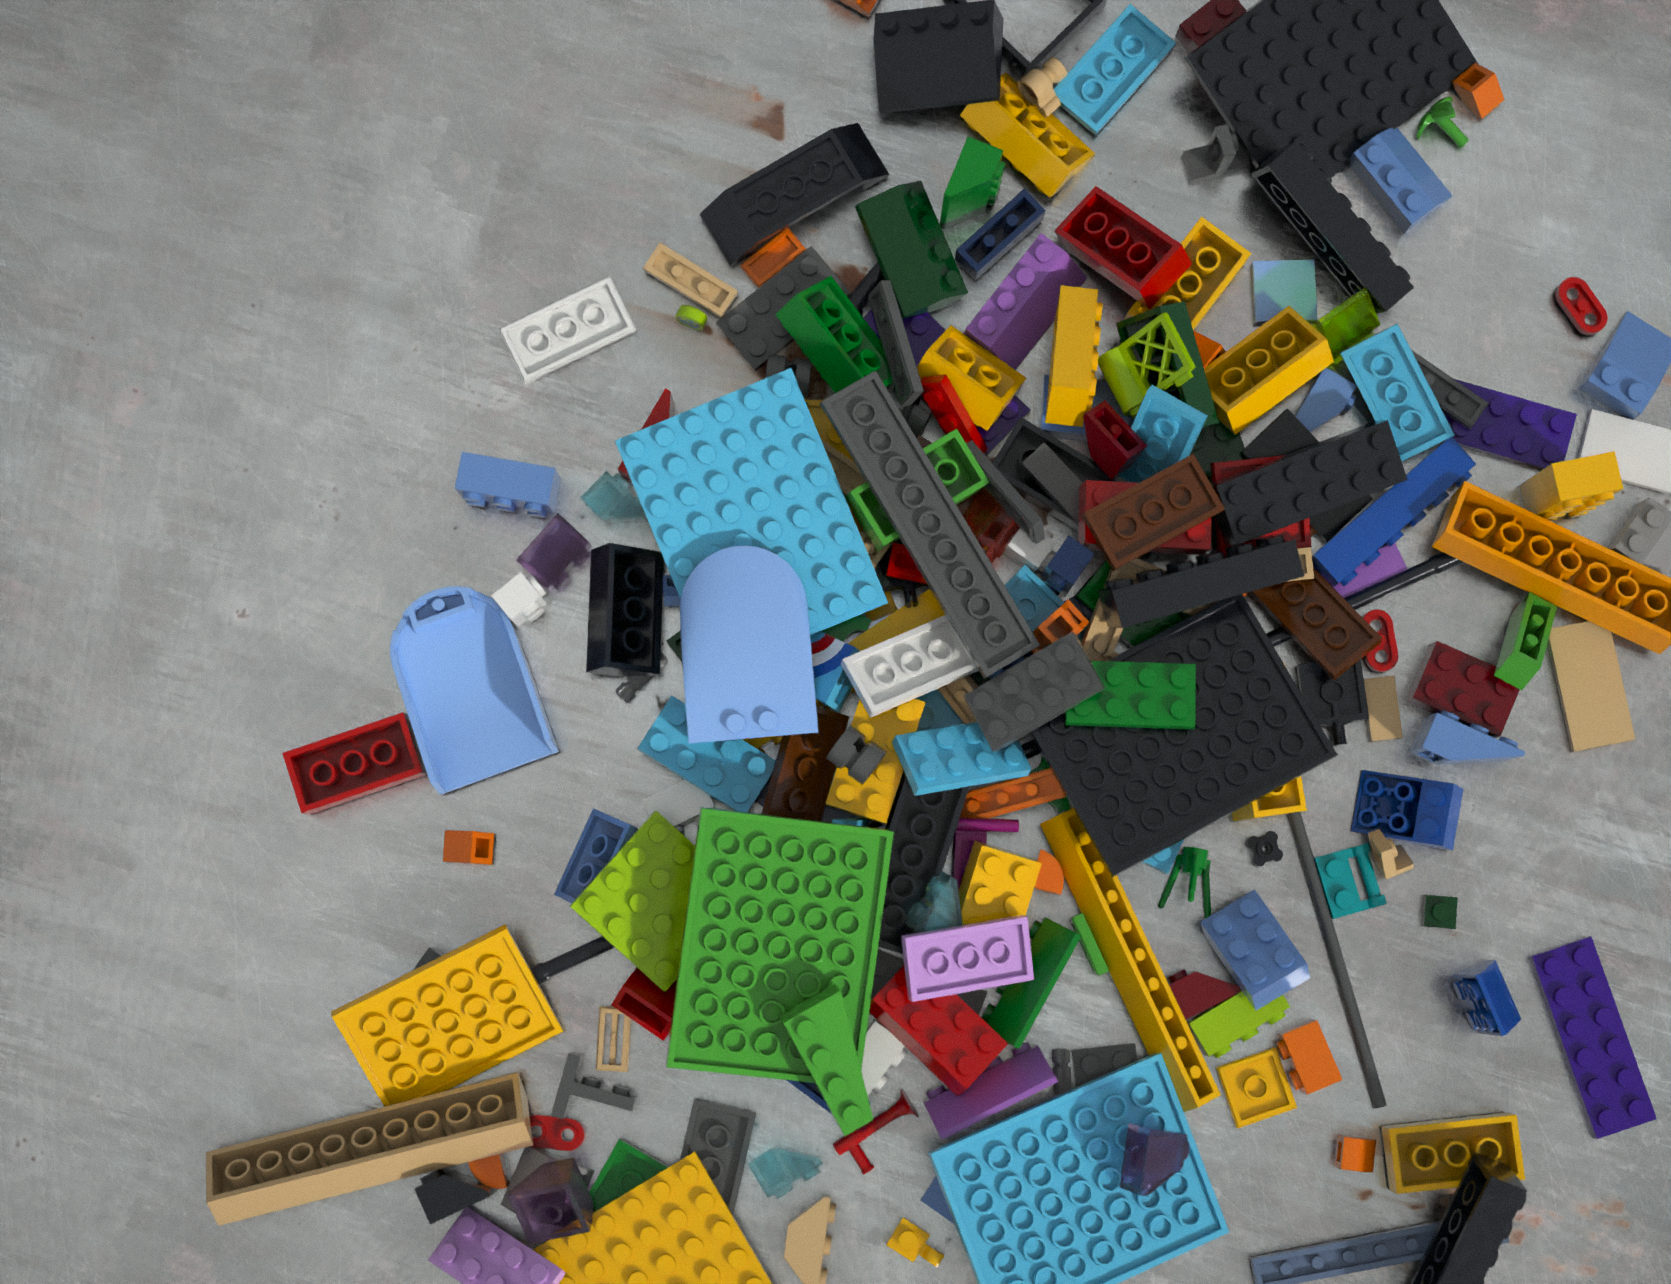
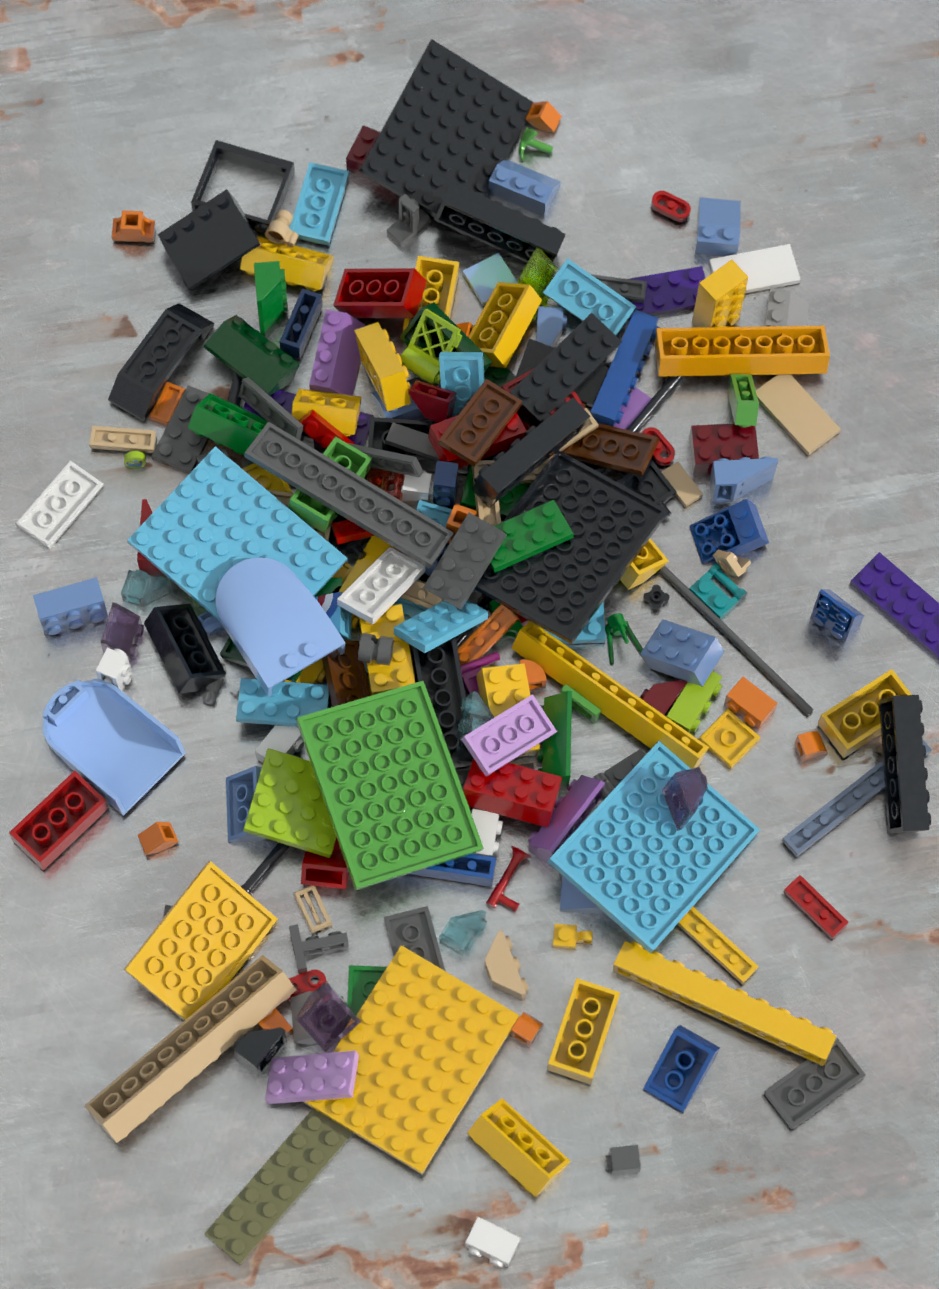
camera: 30 degrees left, 15 degrees down
bright green wedge [779,984,873,1136] -> none
dark green plate [1421,895,1458,929] -> none

